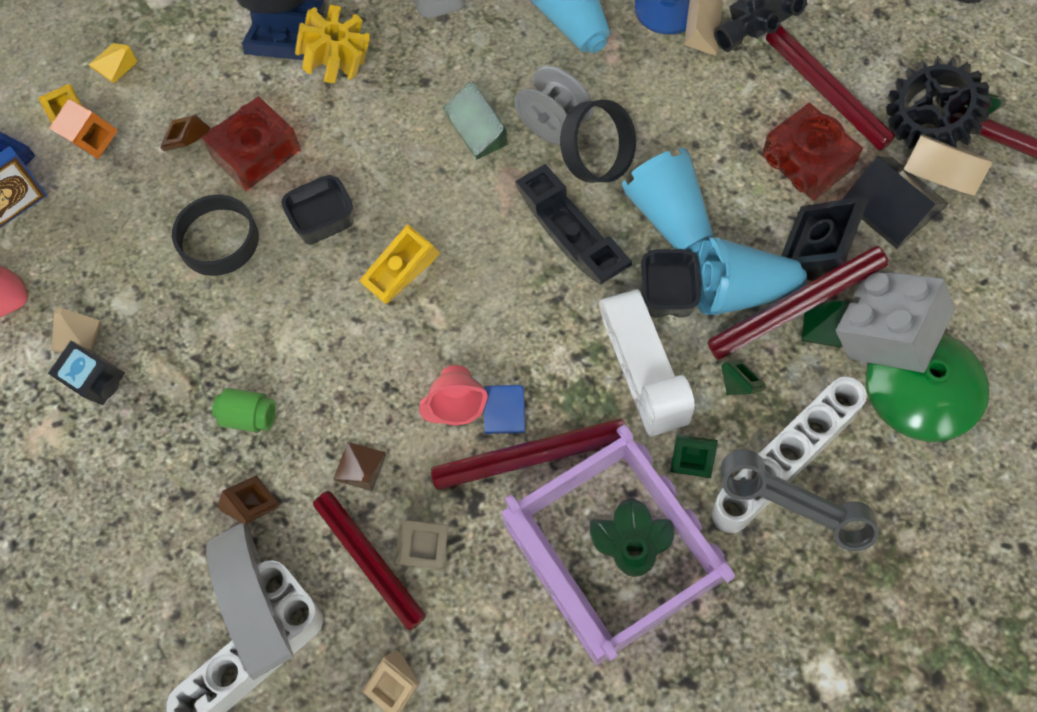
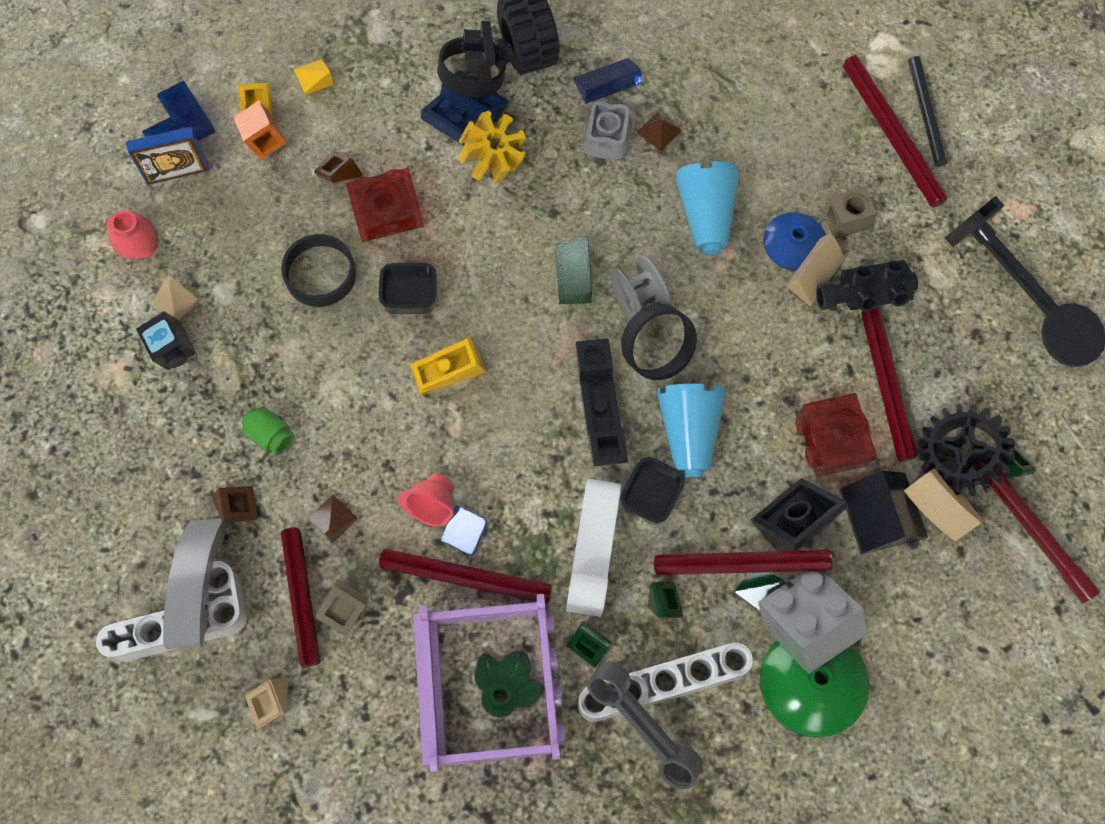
camera: 20 degrees right, 5 degrees up
medium azure cone [697,237,807,315] -> none

